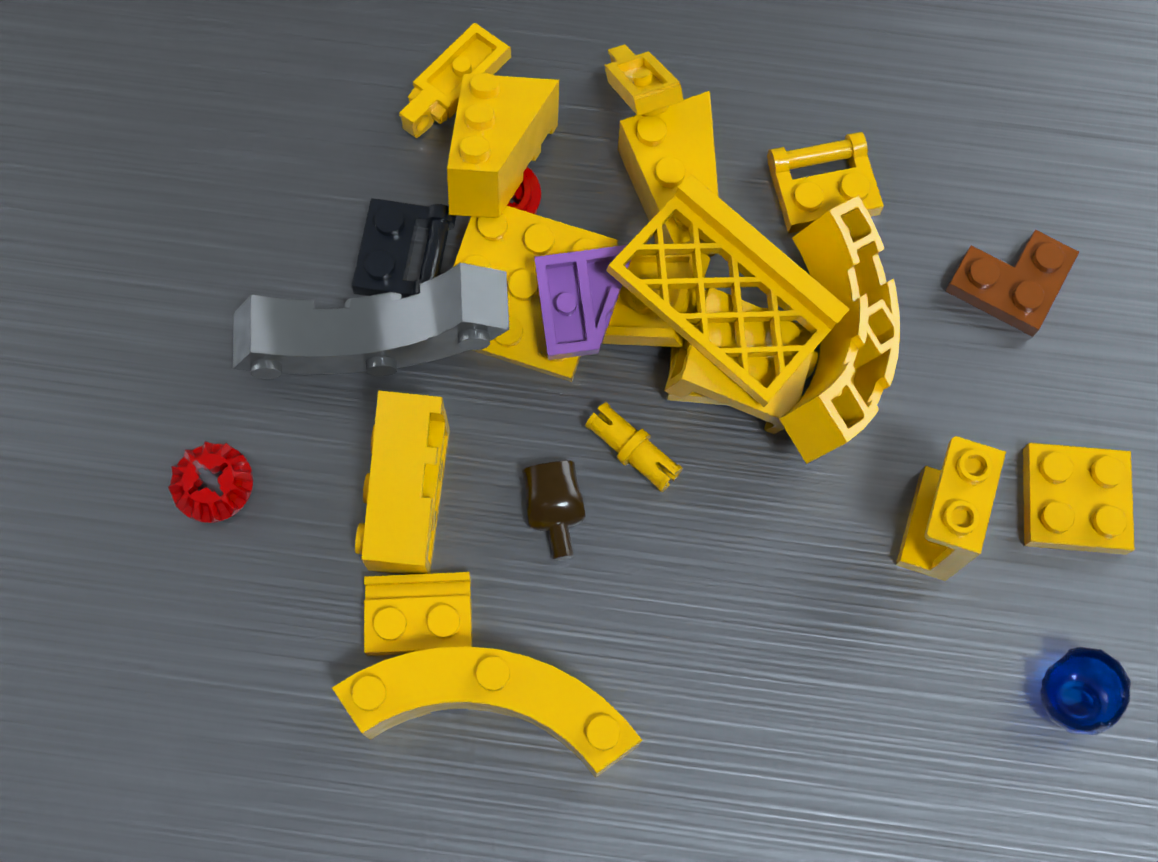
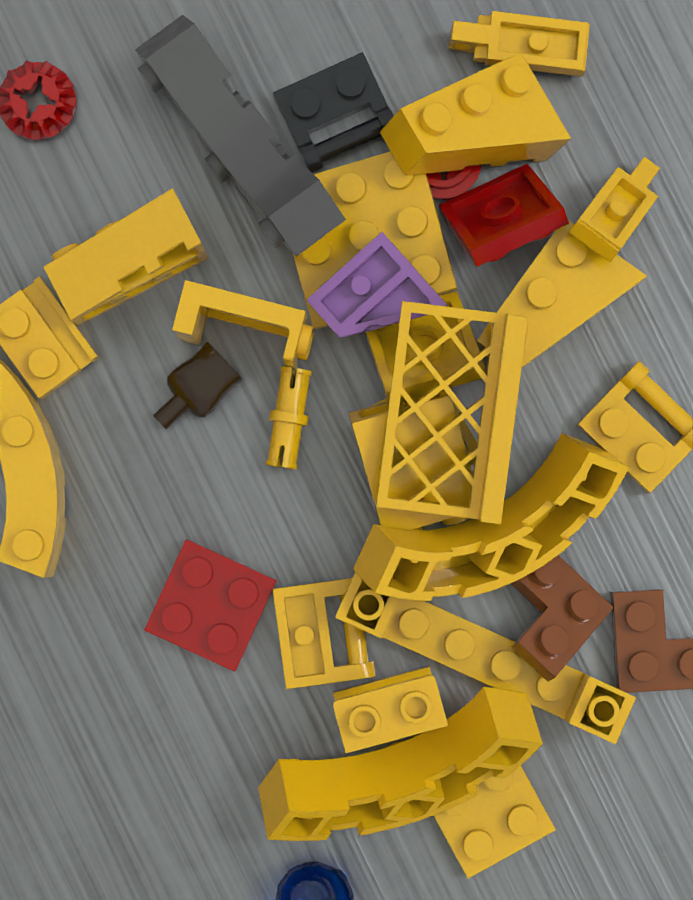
camera: 60 degrees right, 15 degrees up
none -> red plate [144,539,277,672]
none -> yellow panel [172,280,315,370]
none -> yellow brick [258,687,543,841]
none -> yellow plate [273,577,376,689]
none -> yellow slope [335,572,636,744]
none -> red plate [438,164,569,267]
none -> dark orange plate [510,555,614,682]

